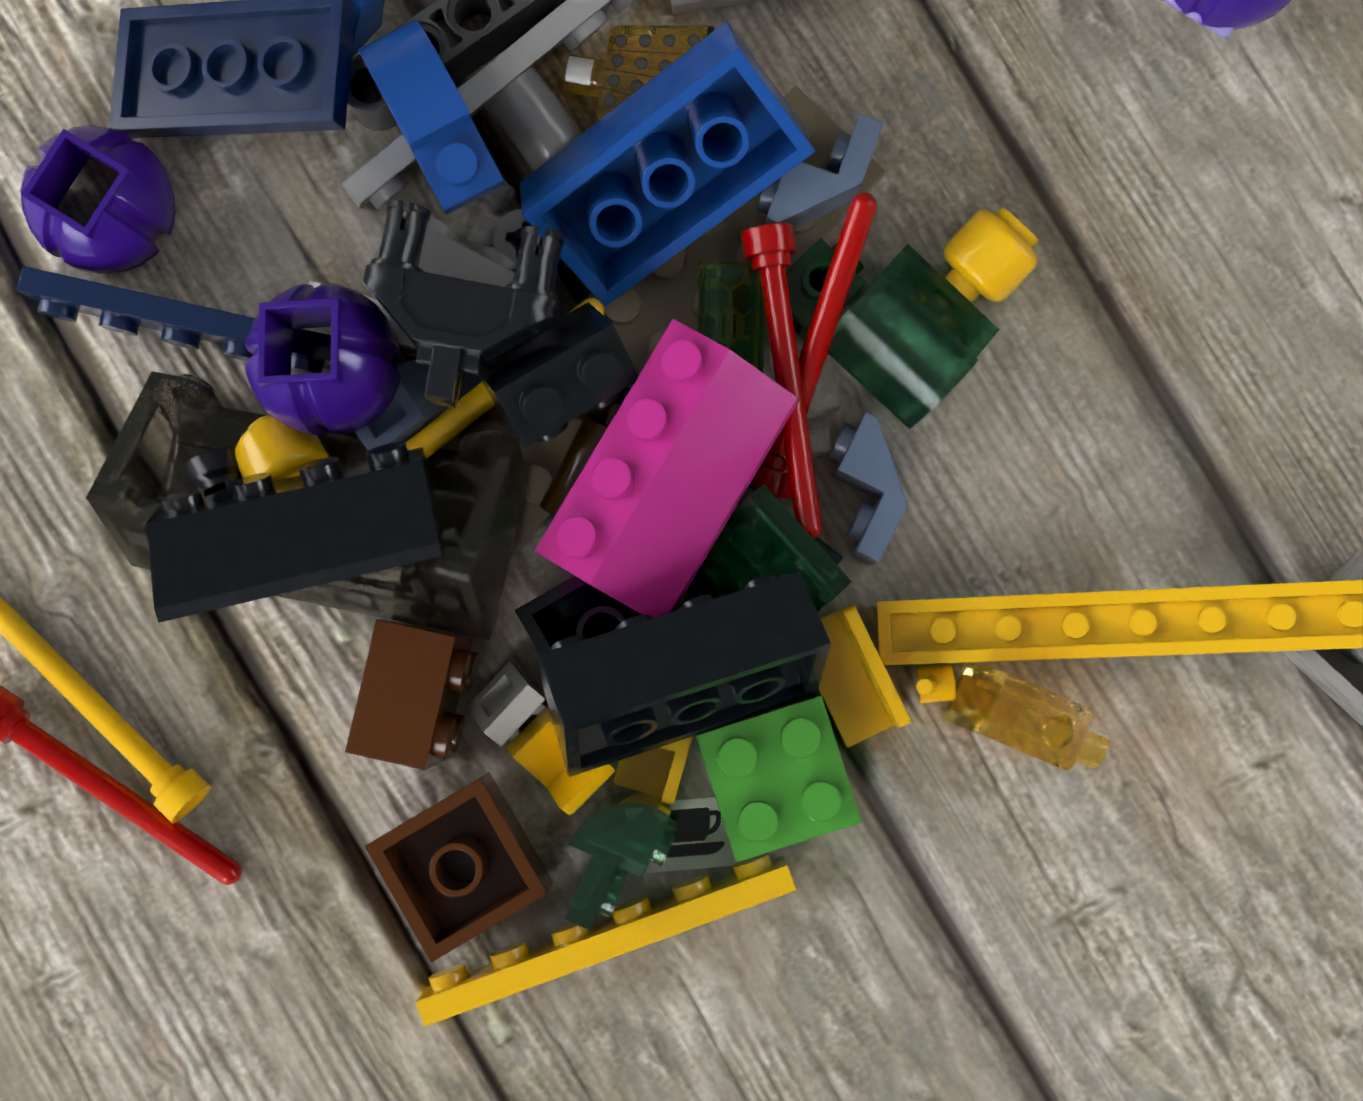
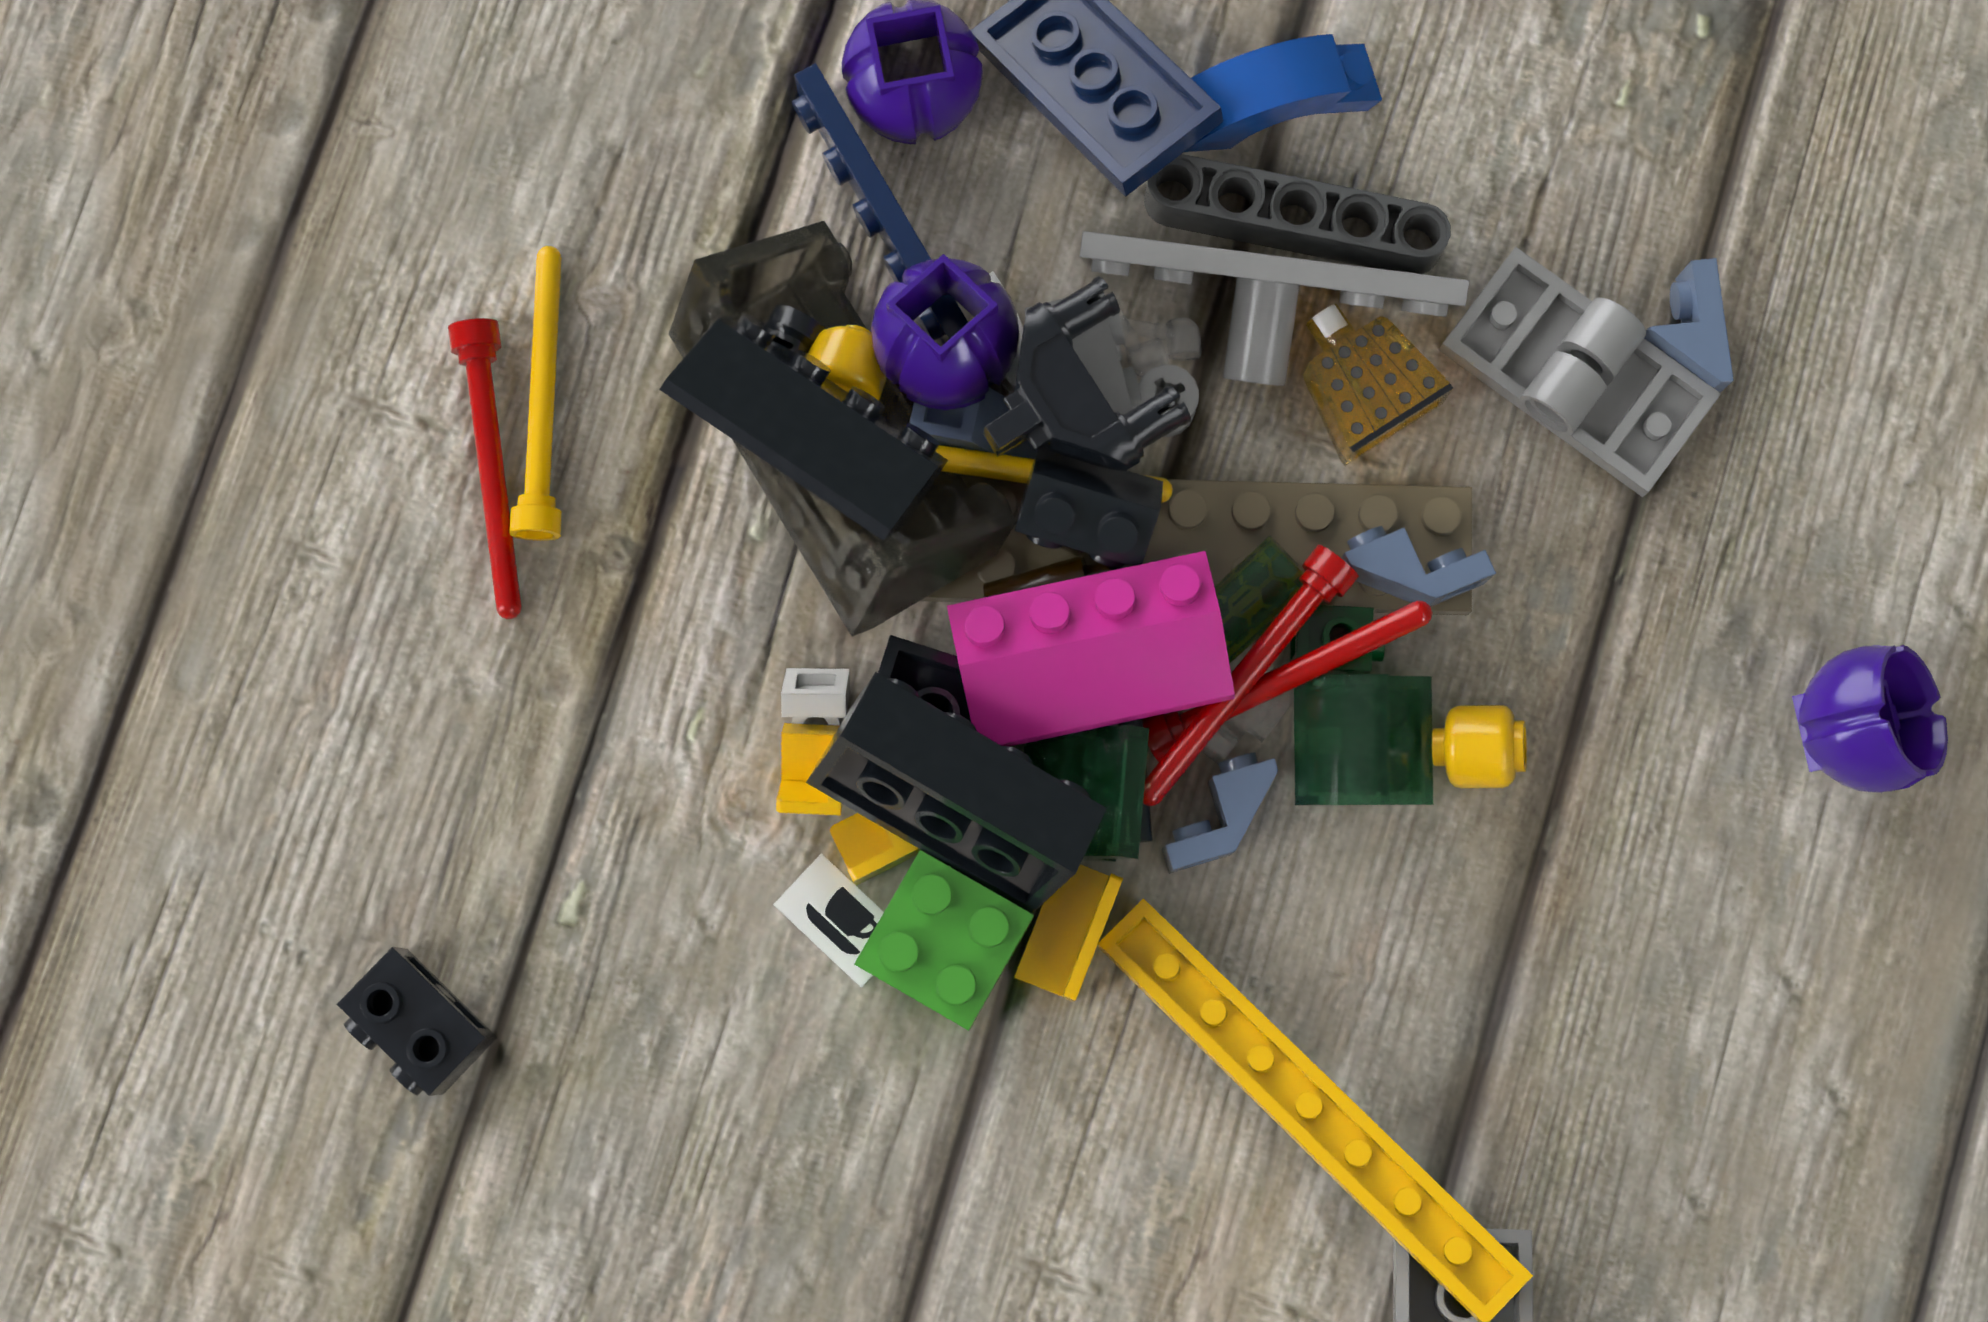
camera: 50 degrees right, 5 degrees down
reddish brown brick [345,619,479,771] -> none
blue arch [358,19,505,215] -> none
reddish brown brick [365,772,553,963] -> none
yellow plate [416,853,796,1027] -> none
blue brick [520,21,816,307] -> none
clear green brick [565,791,678,930] -> none
yellow hand [915,663,956,704] -> none
clear yellow torso [942,663,1109,772] -> none

